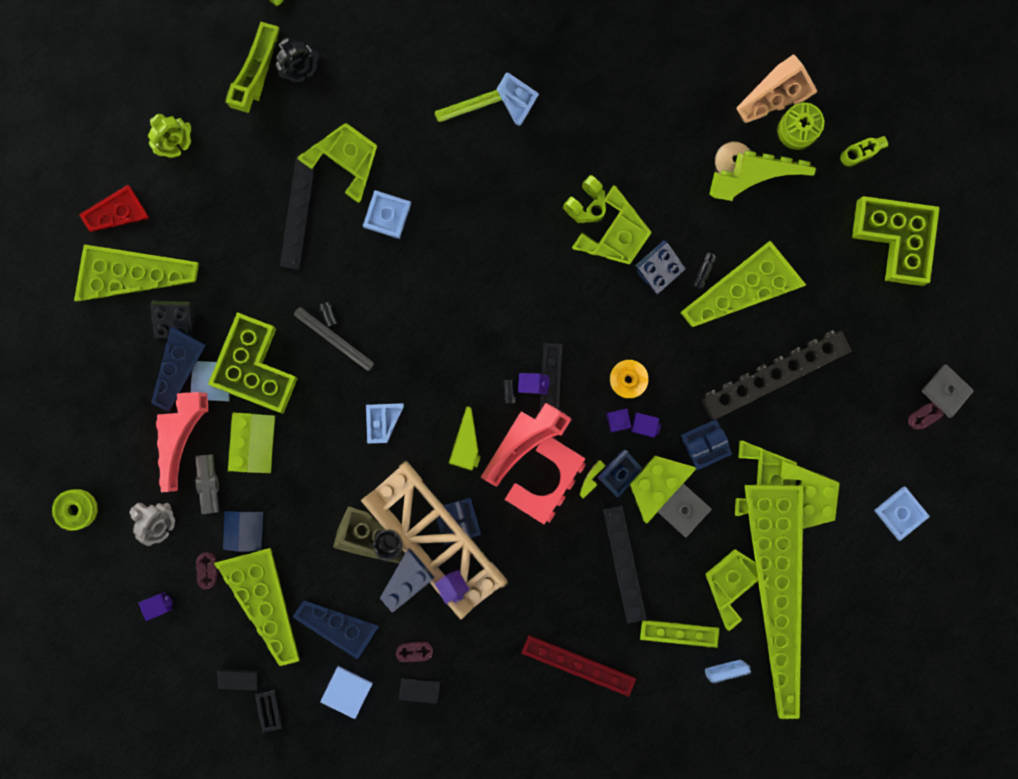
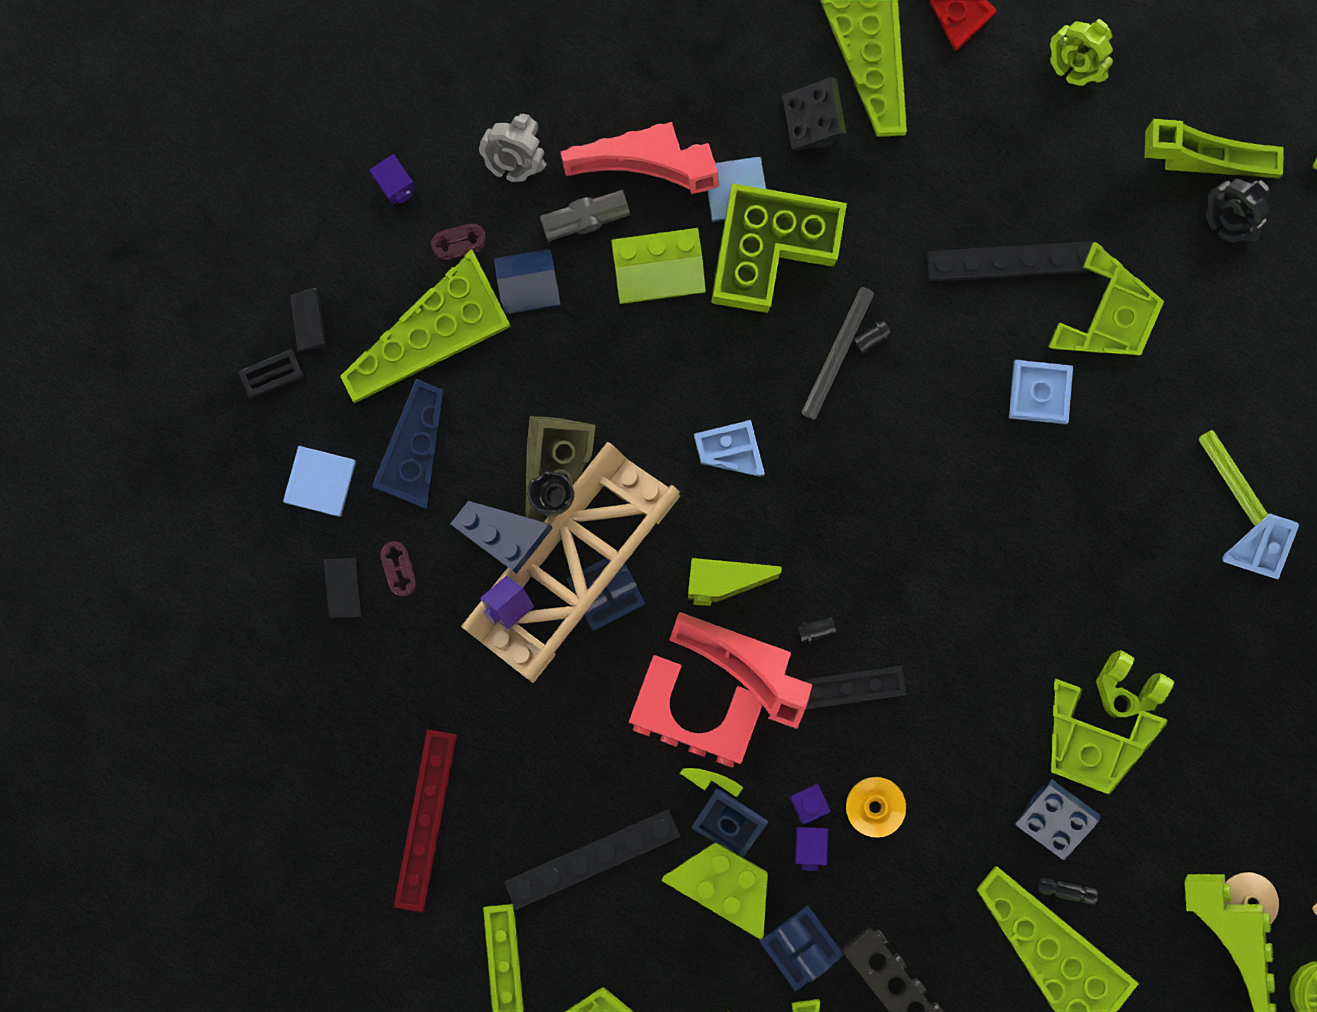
camera: 80 degrees right, 5 degrees down
lime wheel [52,489,98,530] -> none
dark blue wing [151,326,206,412] -> none
dark purple brick [518,373,550,394] -> none
dark grey plate [658,484,712,537] -> none

